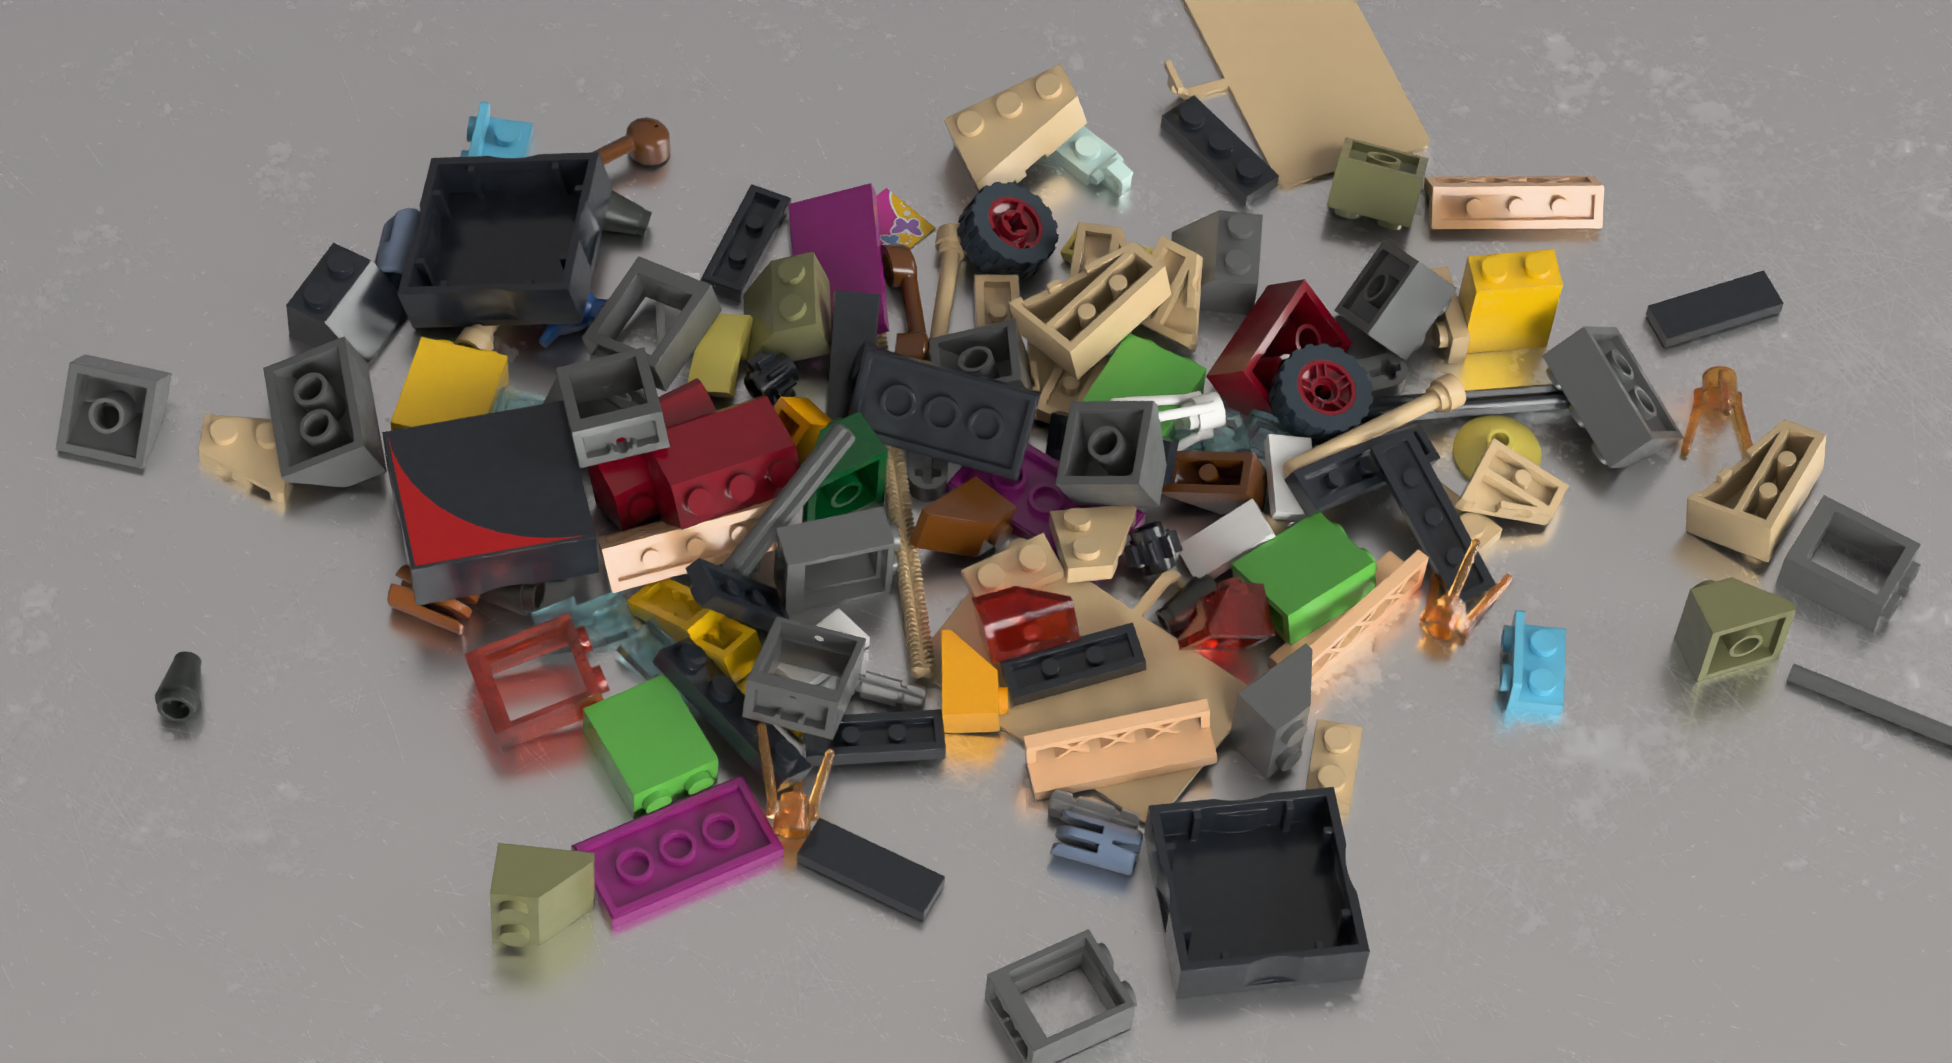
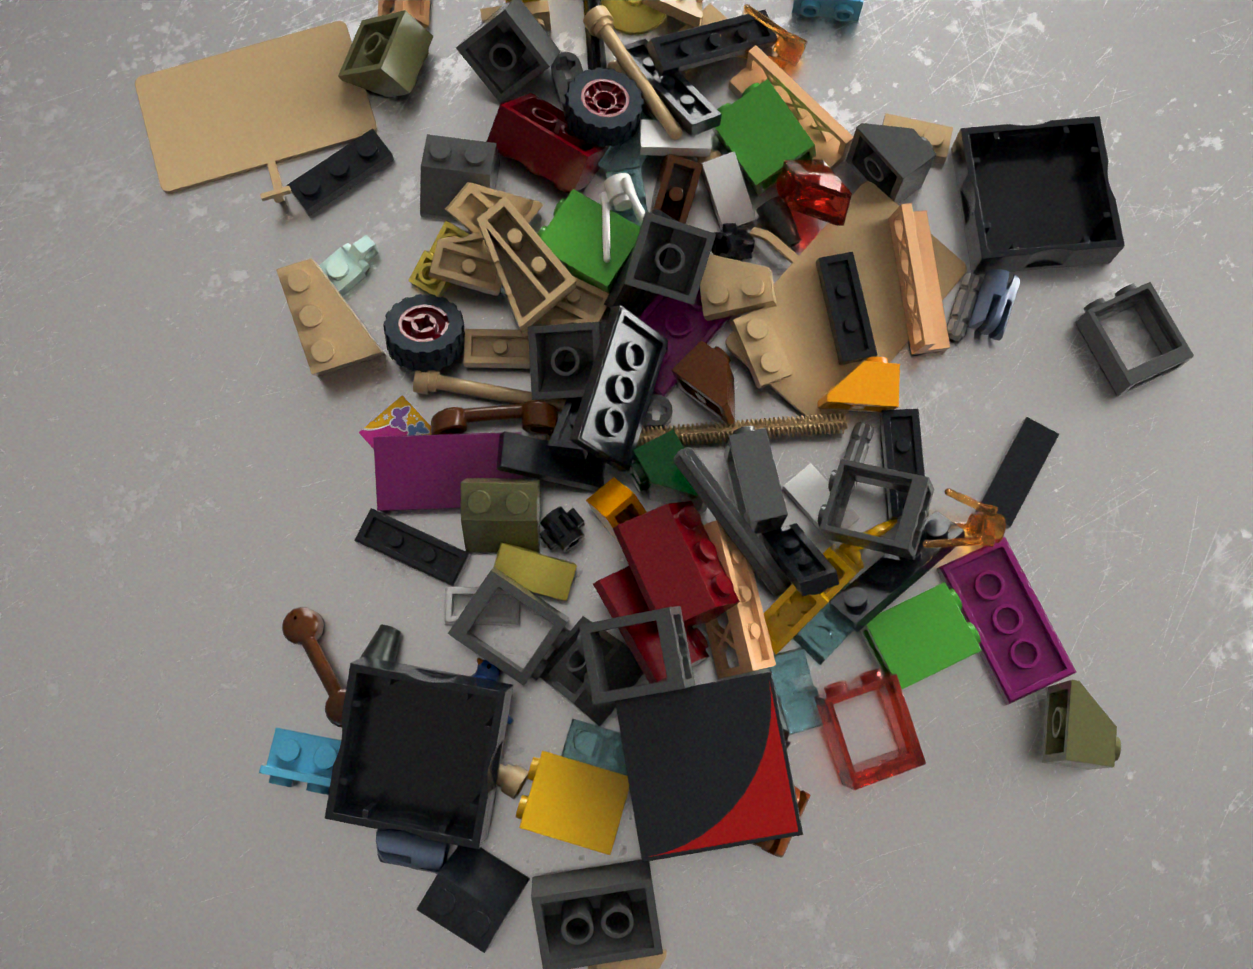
camera: 80 degrees left, 20 degrees up
clear red slope [972,586,1081,664] -> none

